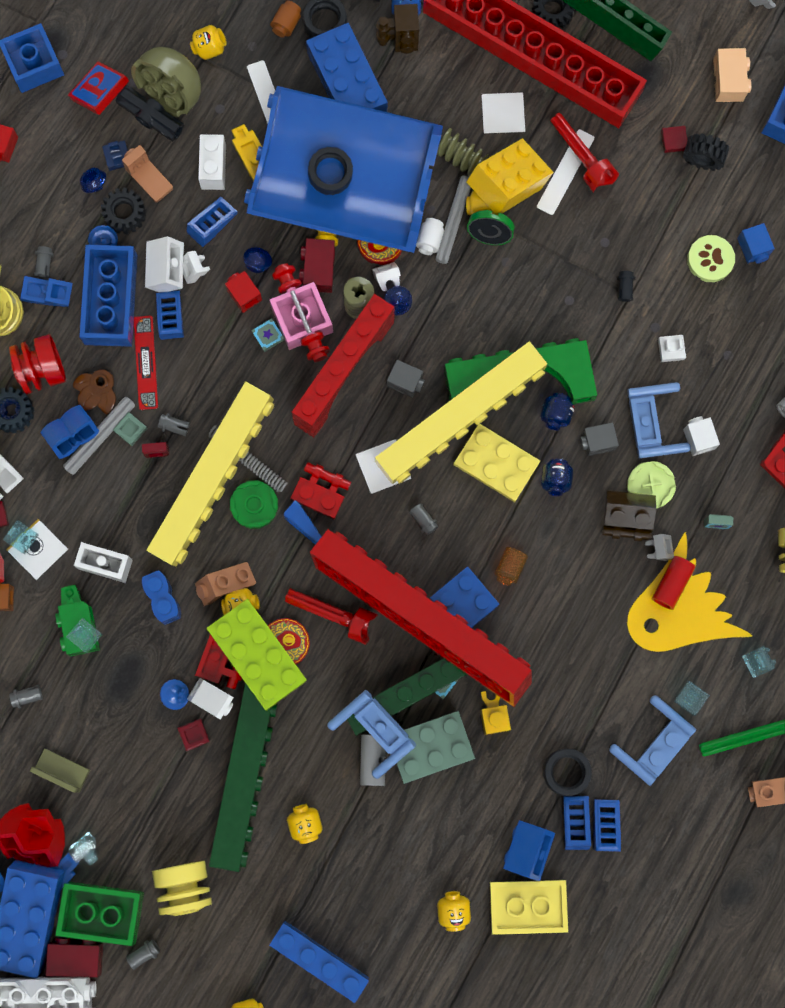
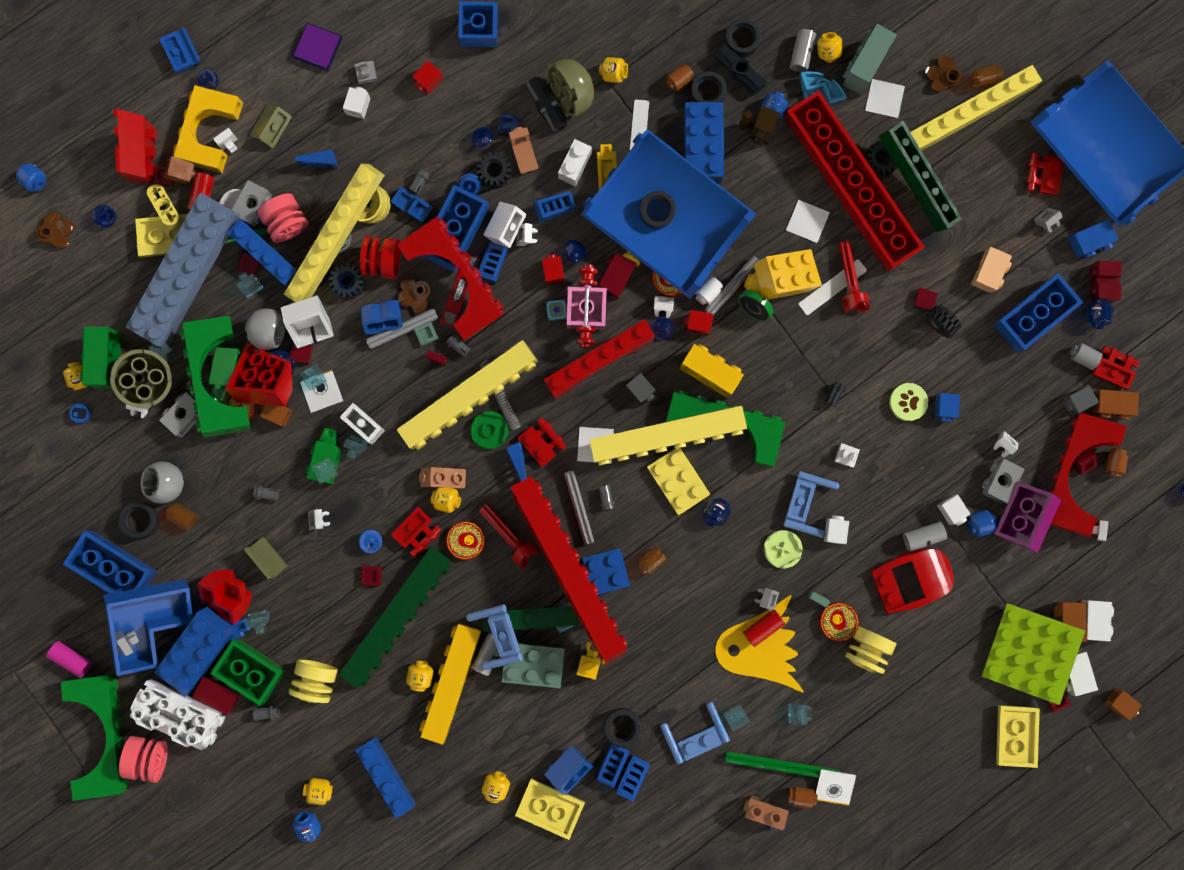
camera: 25 degrees right, 5 degrees up
tile [68,62,129,115] -> none
blue brick [142,570,181,625] -> none
white slope [187,678,234,719] -> none
lime brick [207,599,307,711] -> none
olive piece [344,277,374,319] -> none
olive piece [437,128,489,177] -> none
clear blue head [540,393,575,431] -> none
dark grey brick [580,422,619,456] -> none
dark brown brick [603,491,656,541] -> none
none -> tile [308,509,330,530]
none -> clear light blue tile [343,435,368,459]
none -> red arch [397,216,504,341]
none -> yellow brick [419,623,482,745]
none -> light grey axle [564,470,594,545]
none -> yellow brick [679,344,744,399]
none -> red brick [684,310,713,335]
none -> tile [819,602,859,642]

